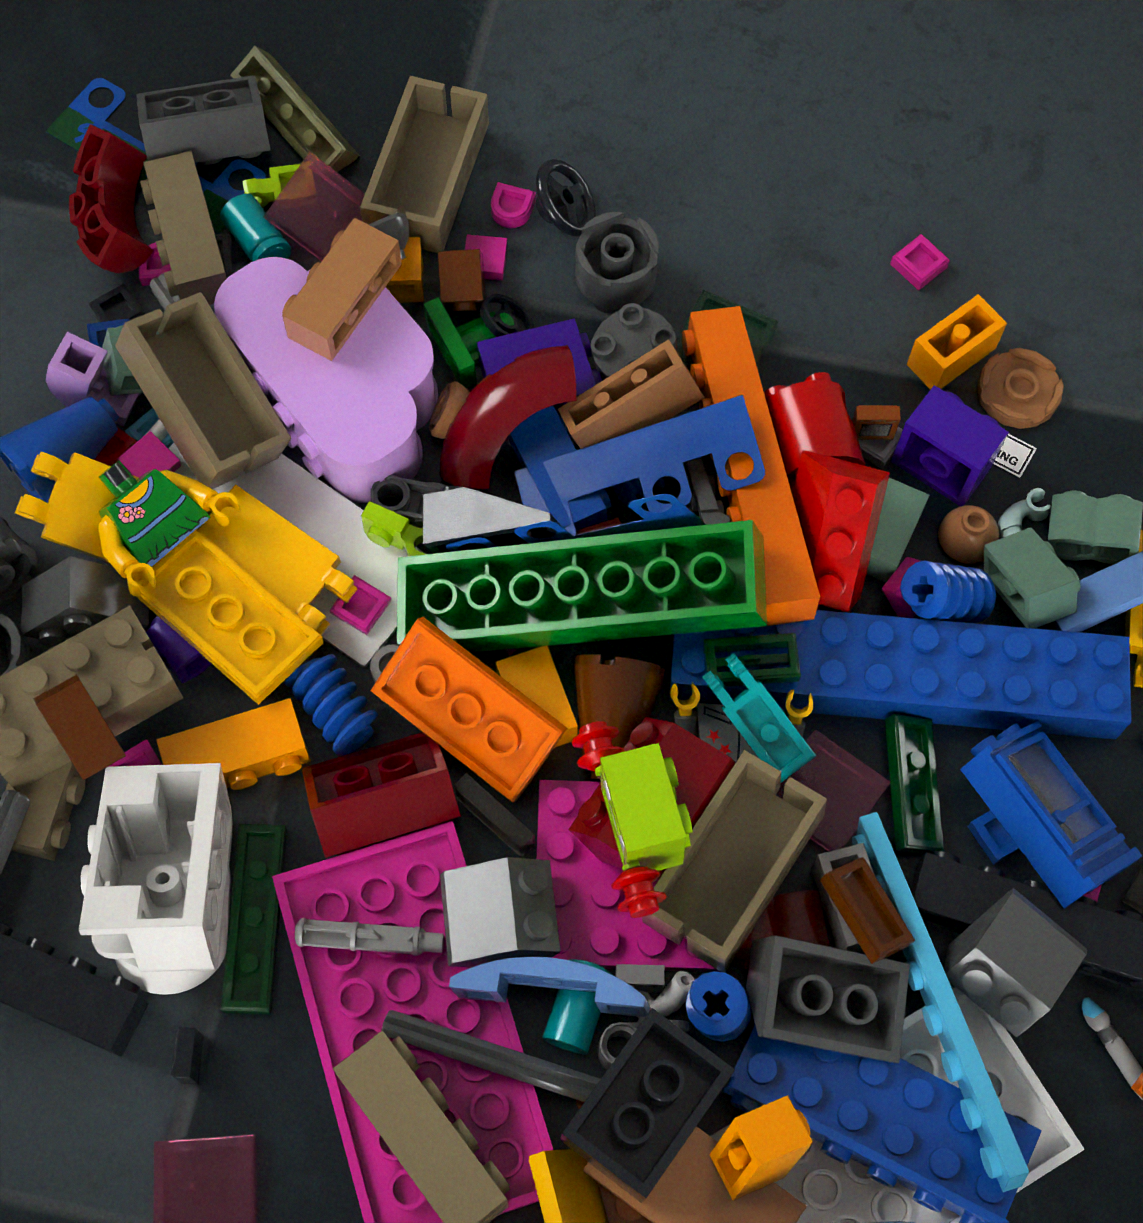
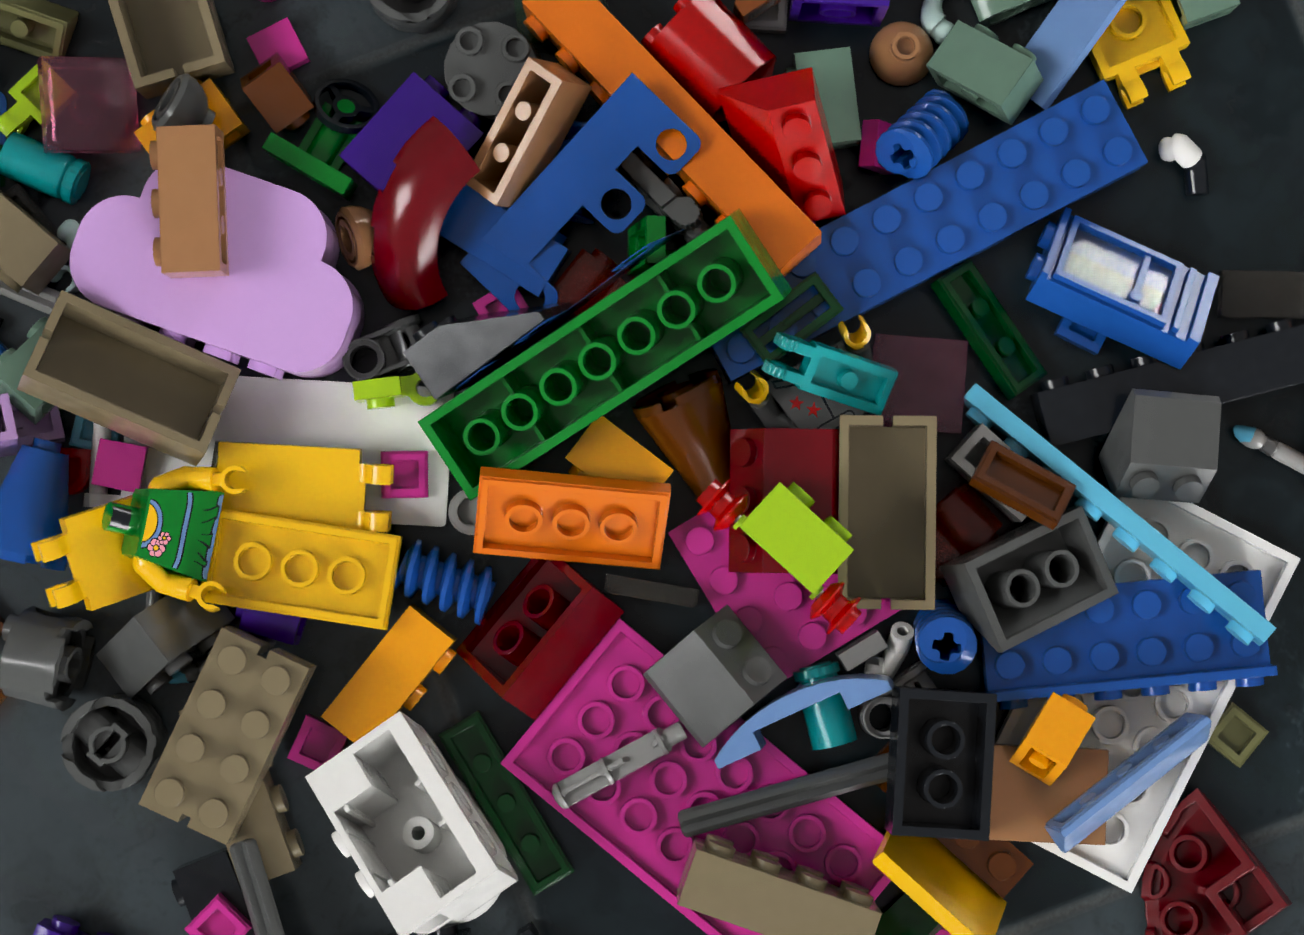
camera: 30 degrees left, 20 degrees up
reddish brown tile [33,674,126,780] -> none

